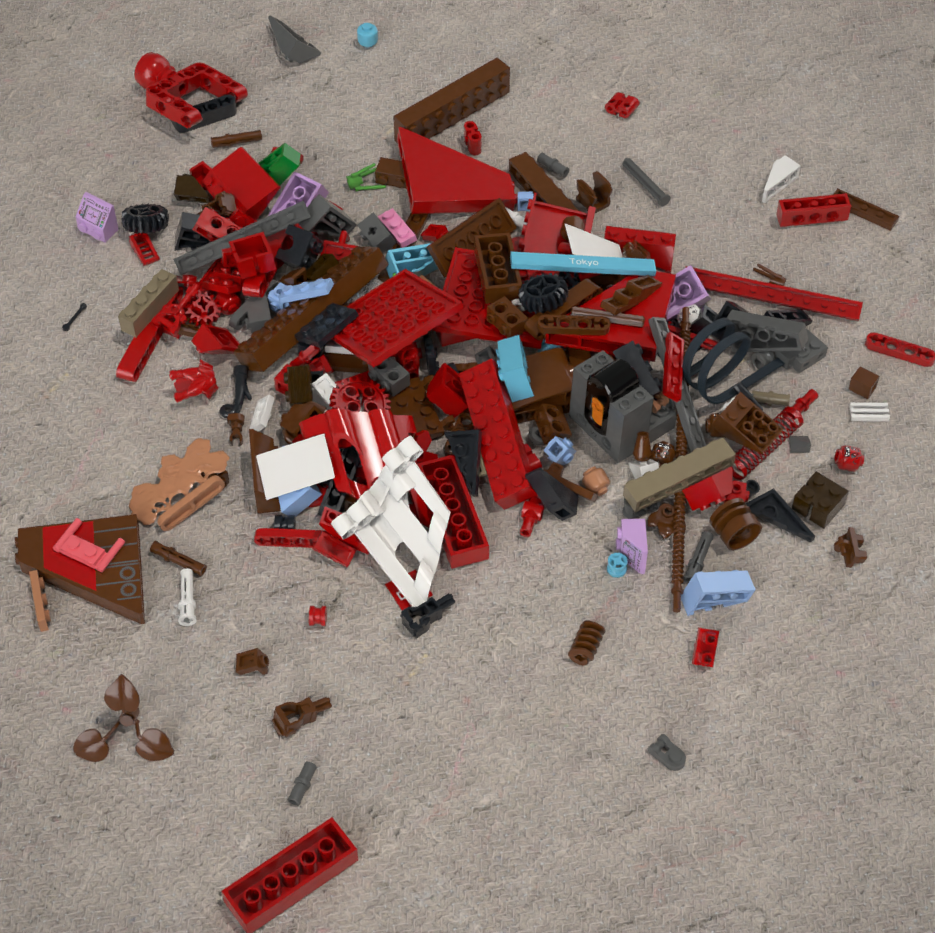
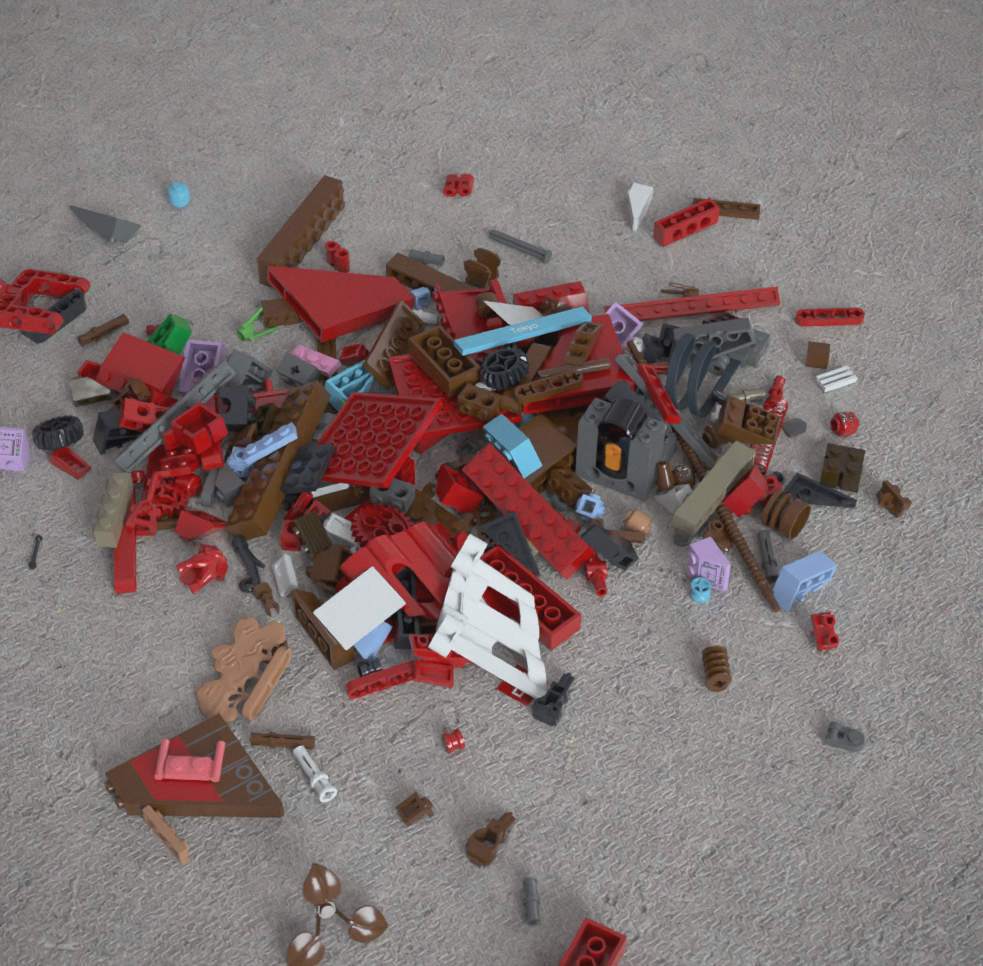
camera: 25 degrees left, 5 degrees down
black wing [423,331,439,376] -> none

